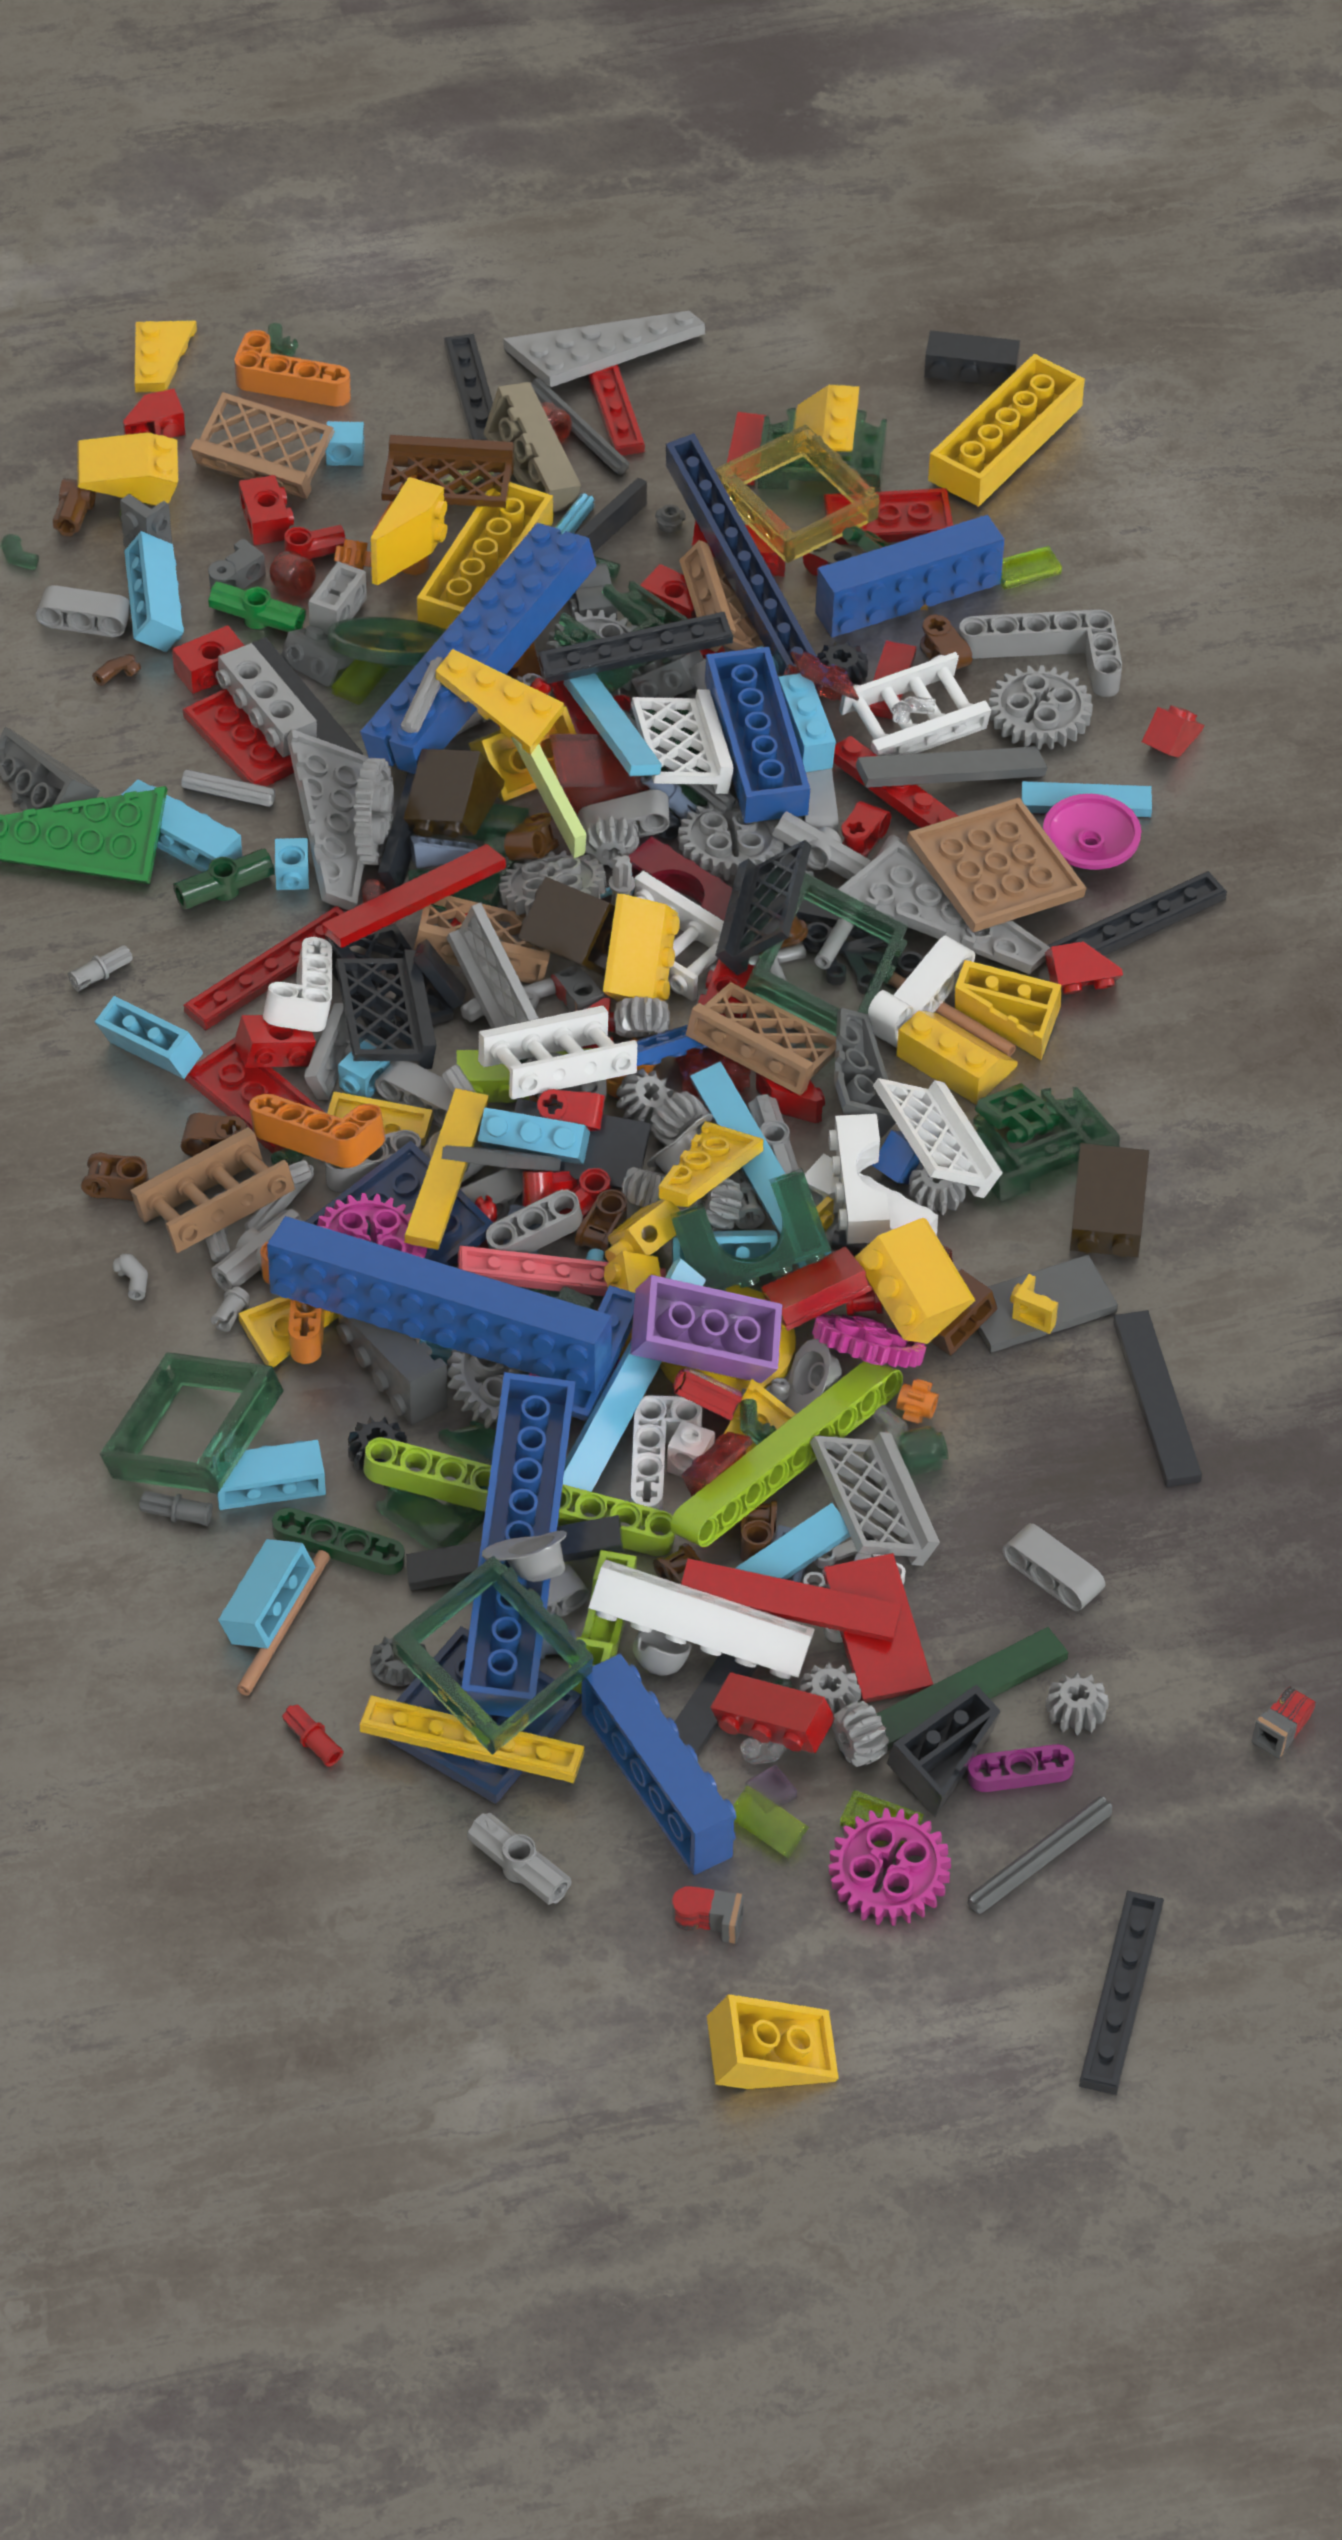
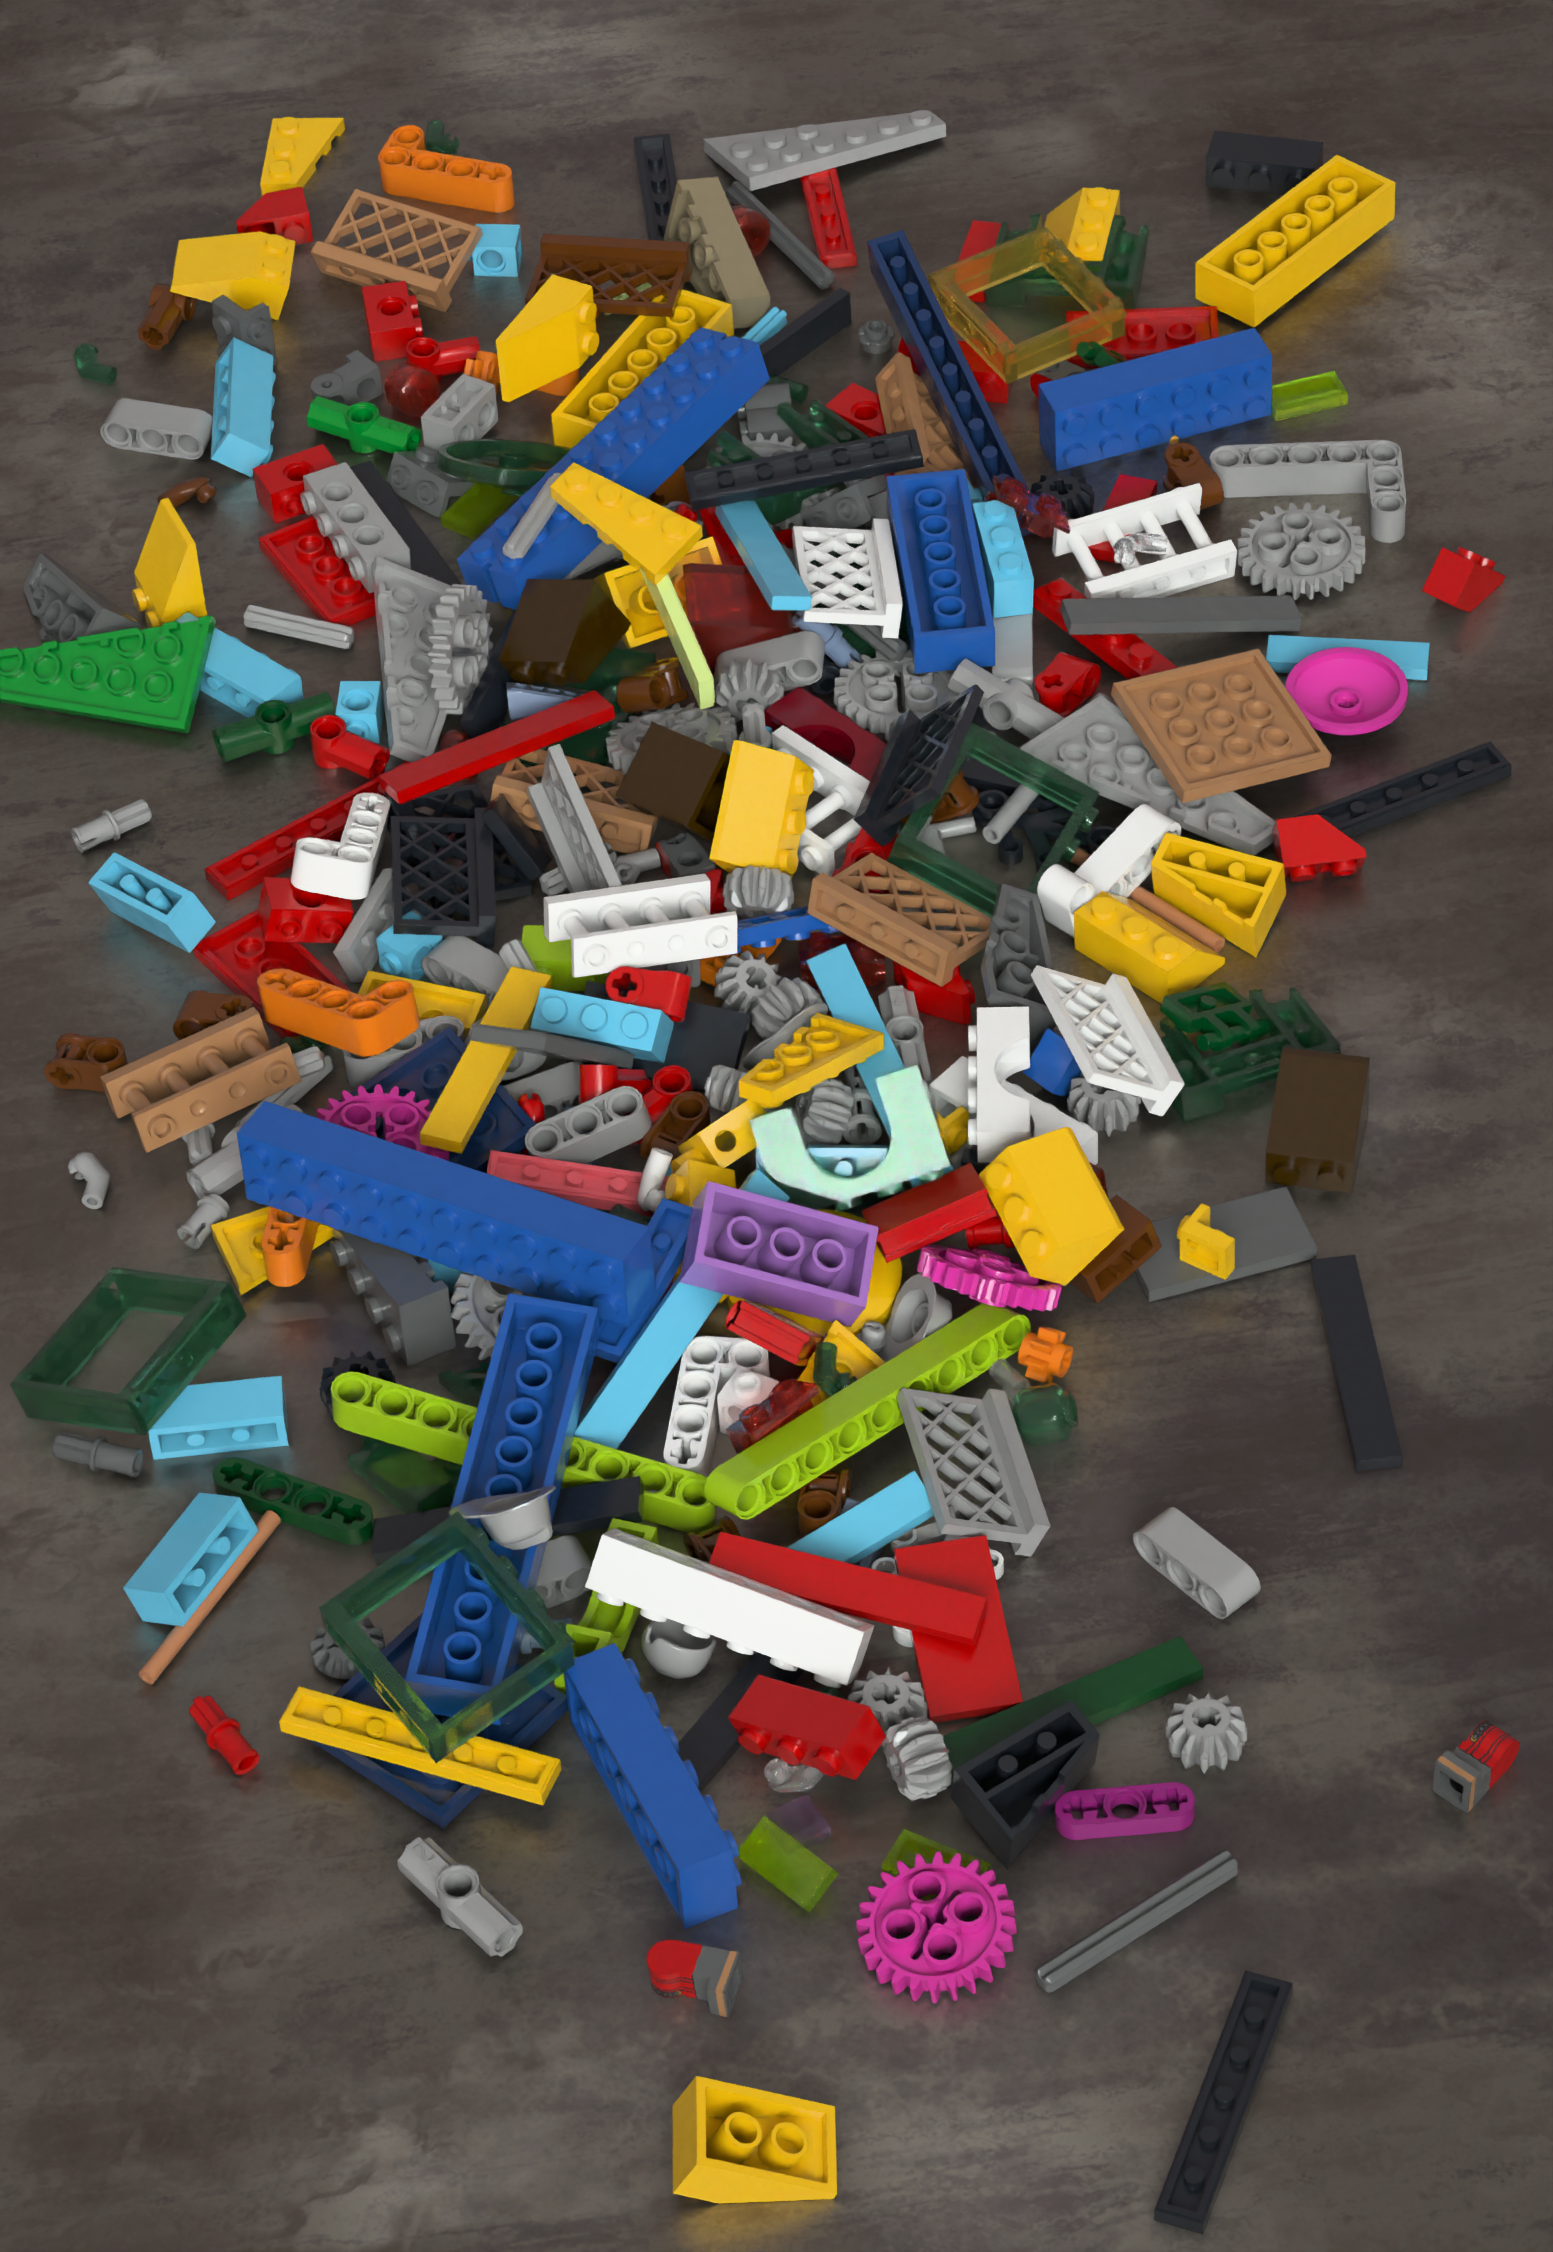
camera: 10 degrees right, 5 degrees down
none -> yellow slope [132,498,207,628]
none -> red piece [310,715,390,779]
none -> white arm [637,1148,673,1213]

